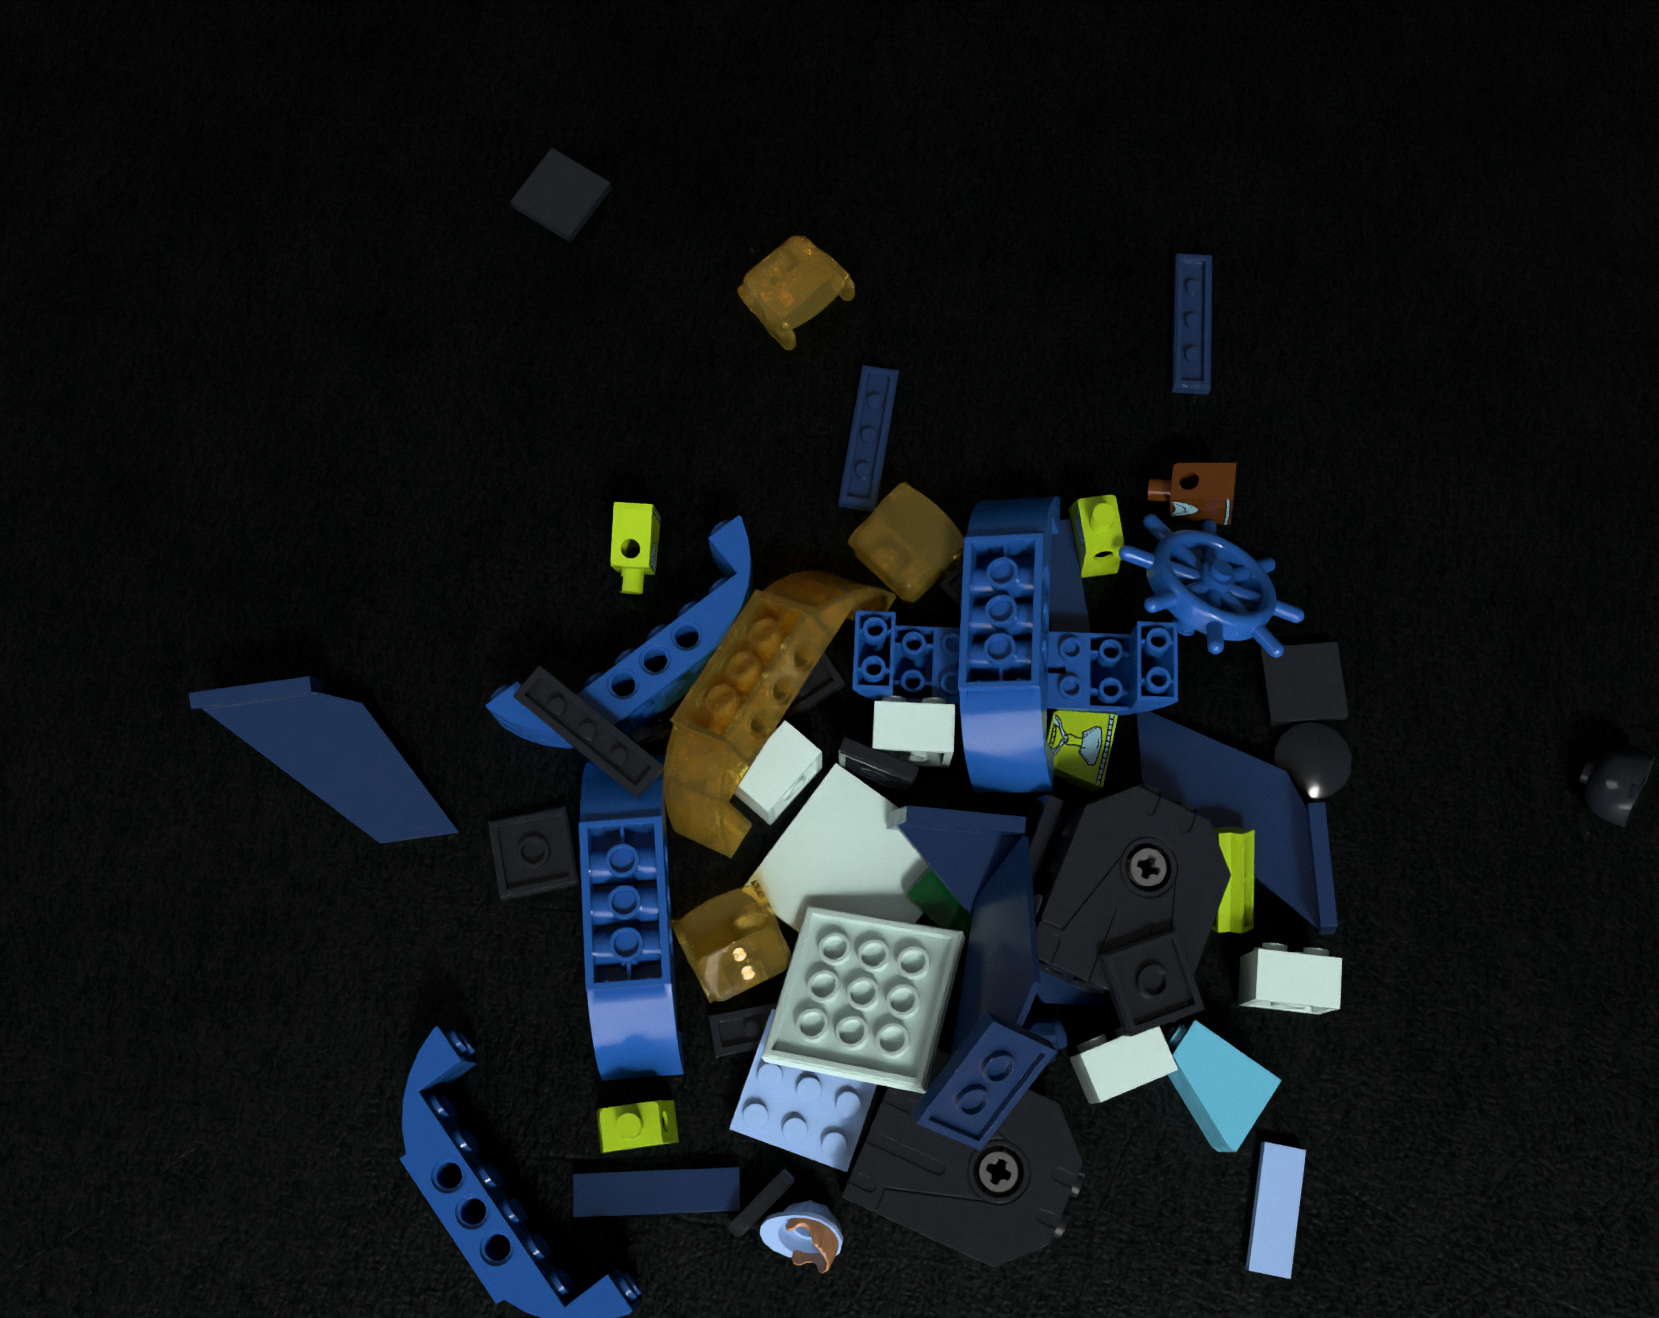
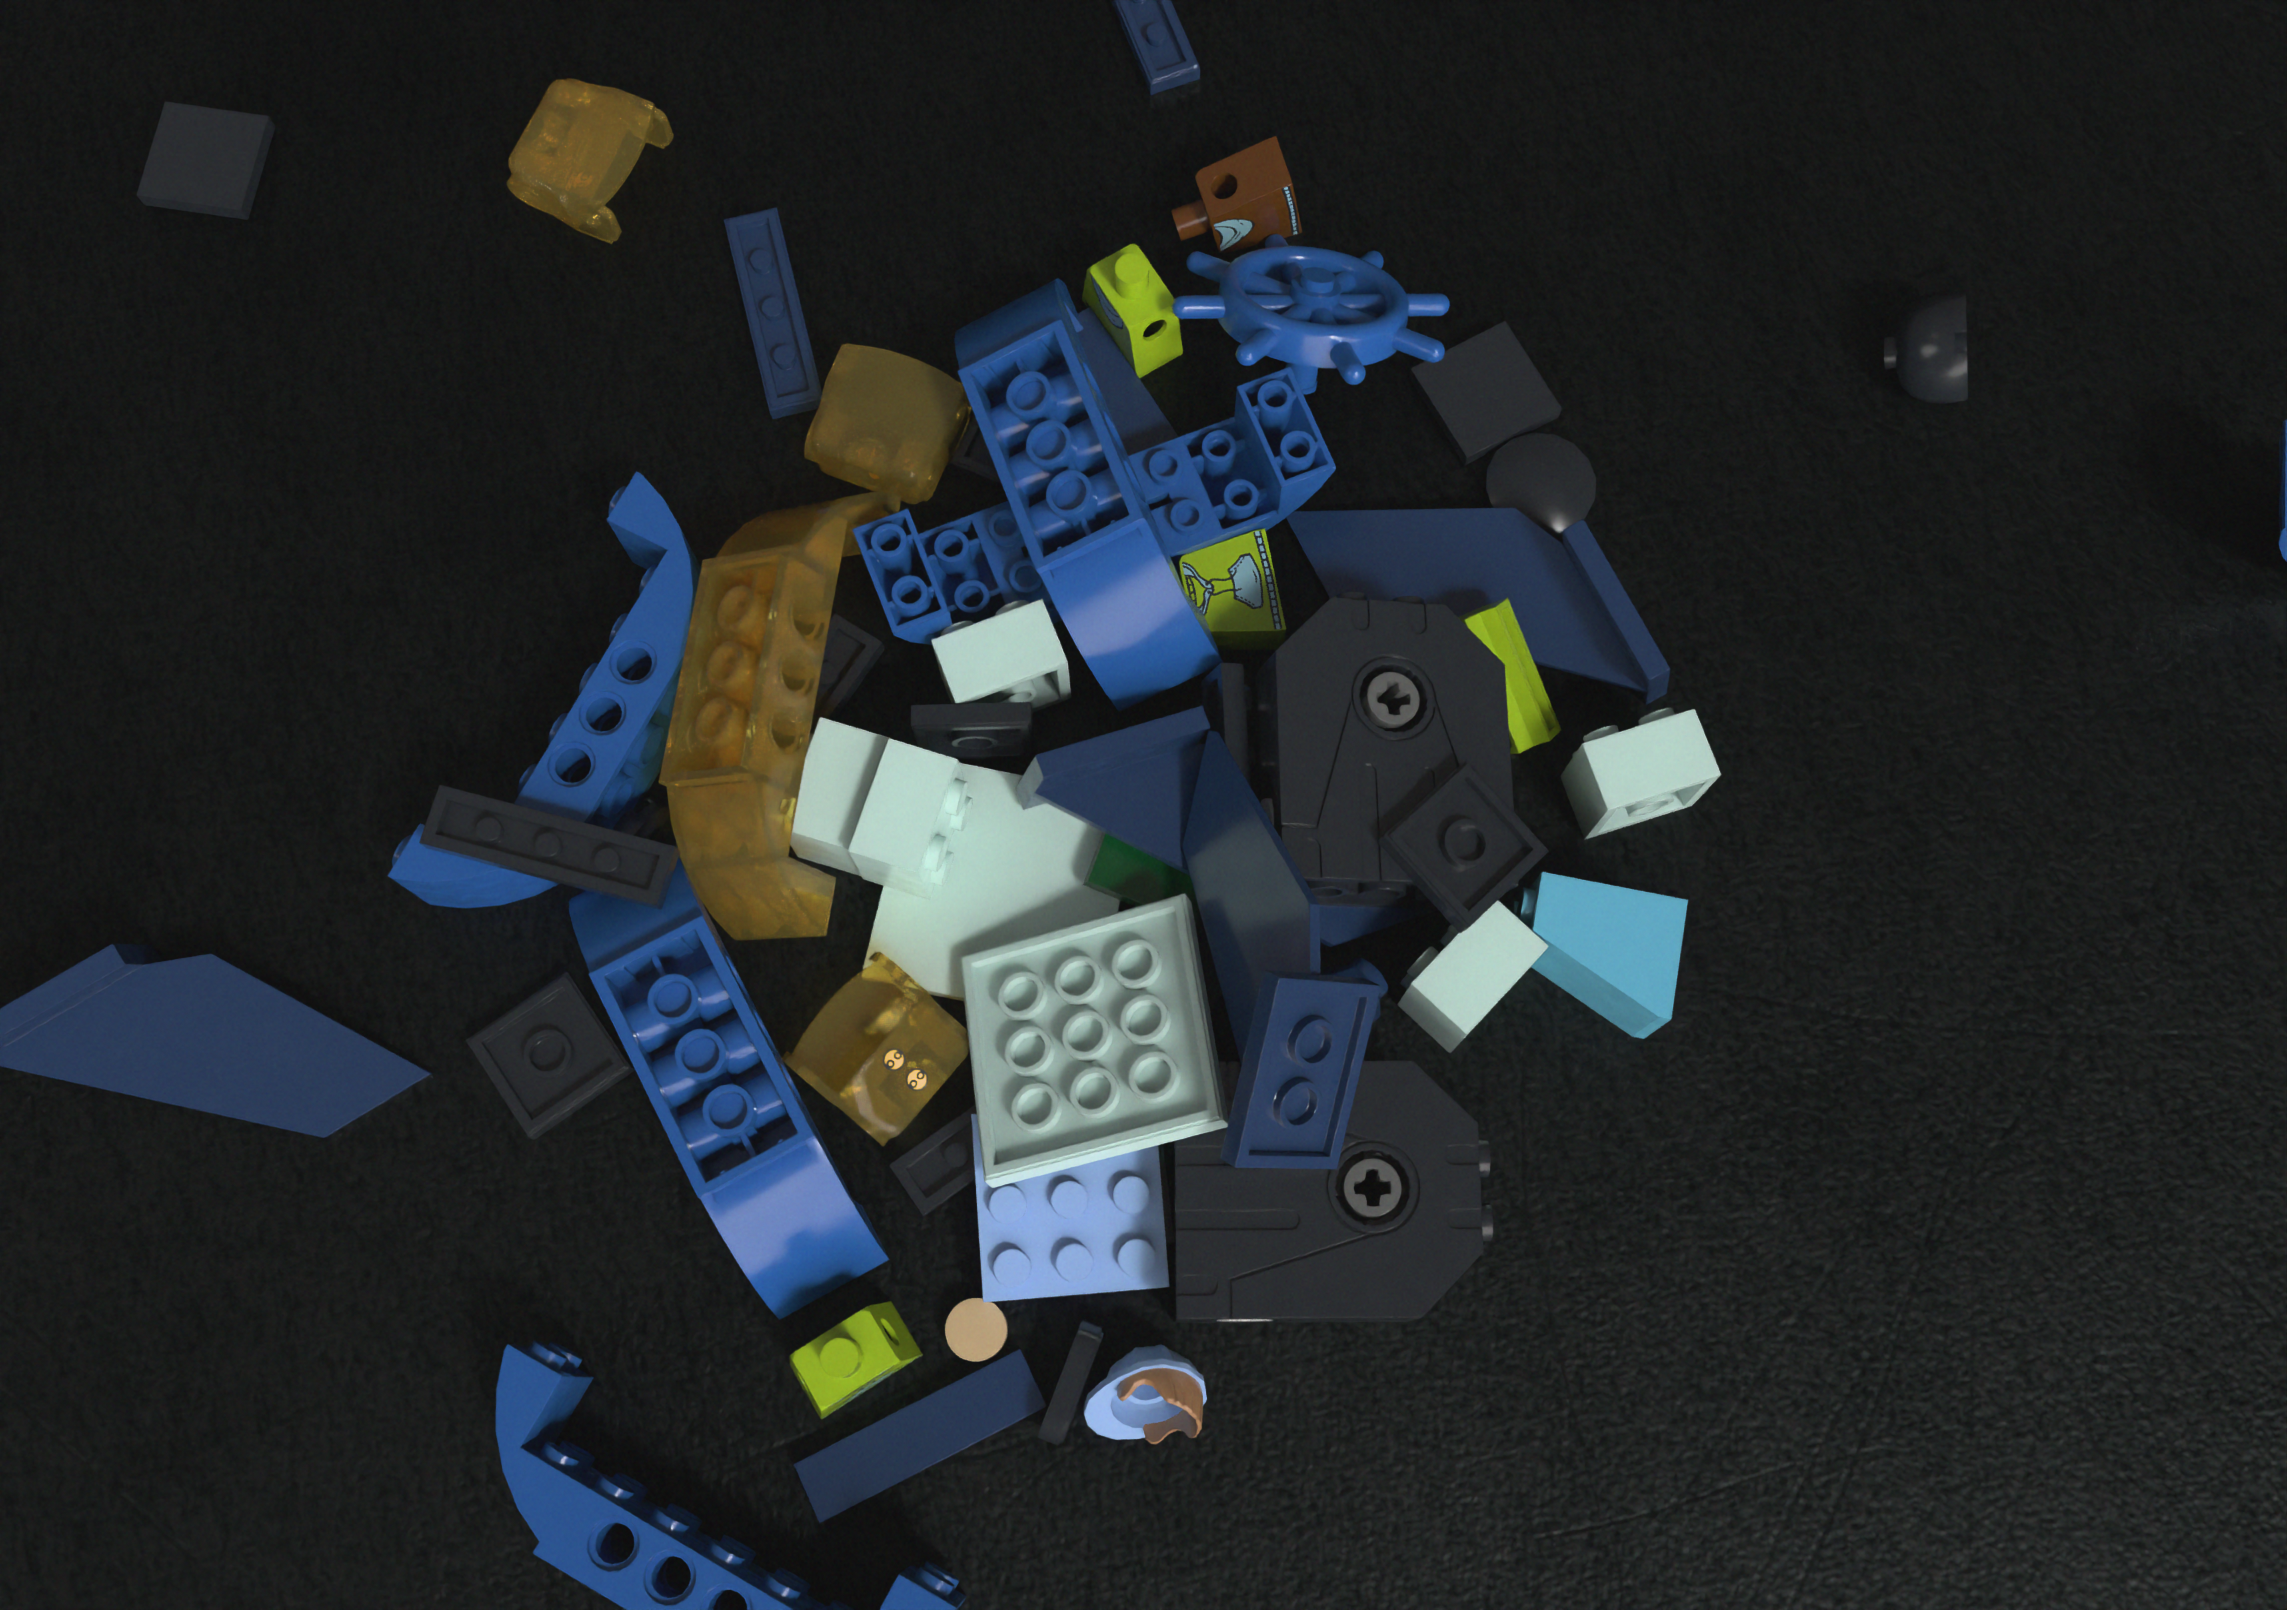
camera: 25 degrees left, 0 degrees up
lime torso [611,502,661,594] -> none
light blue tile [1246,1142,1306,1279] -> none
none -> light aqua brick [848,738,973,900]
none -> tan tile [945,1298,1008,1362]

